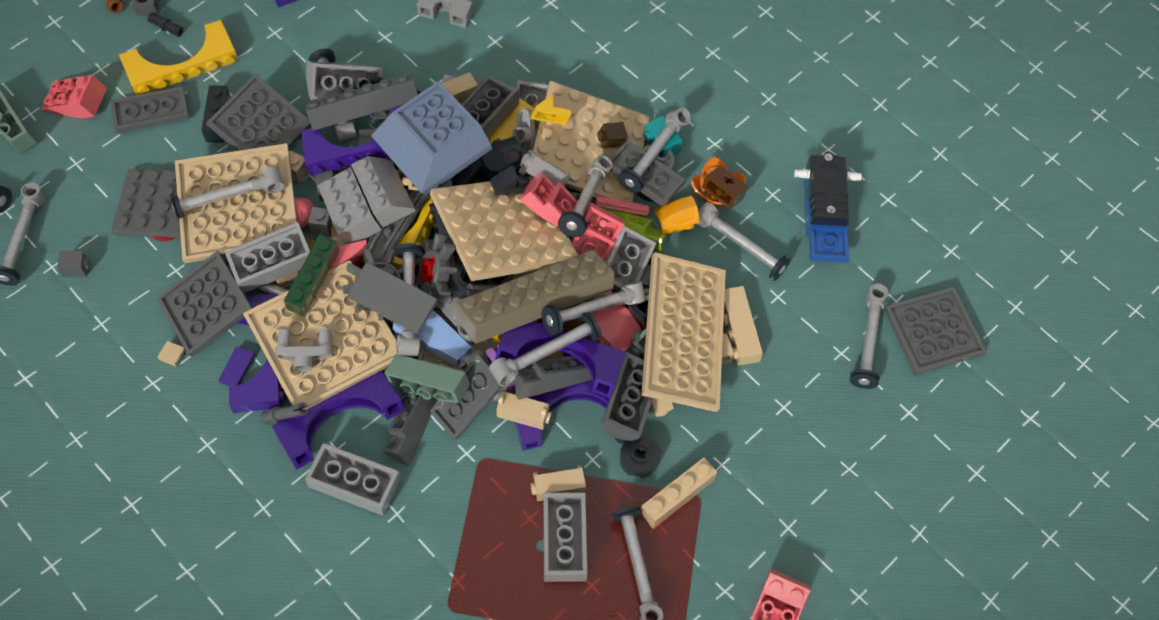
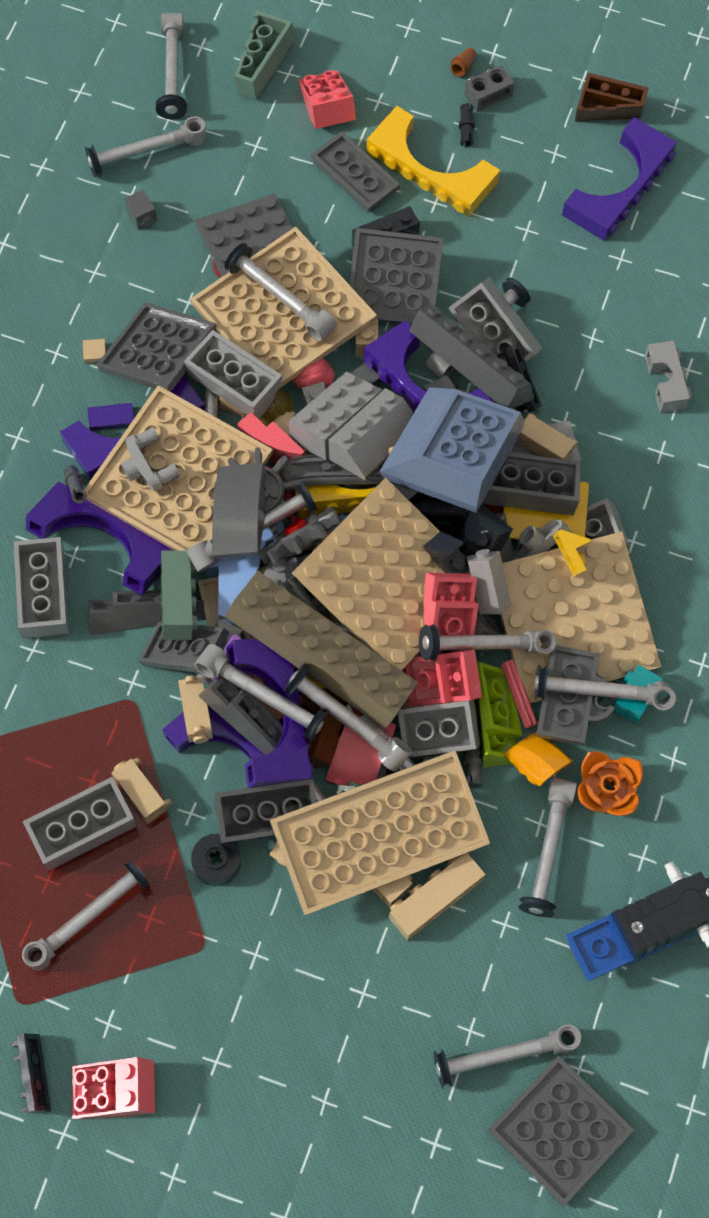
camera: 65 degrees right, 5 degrees up
dark green brick [284,234,340,317] -> none
dark brown brick [597,122,628,148] -> none
tan brick [640,458,718,529] -> none
reddish brown brick [702,165,749,209] -> none

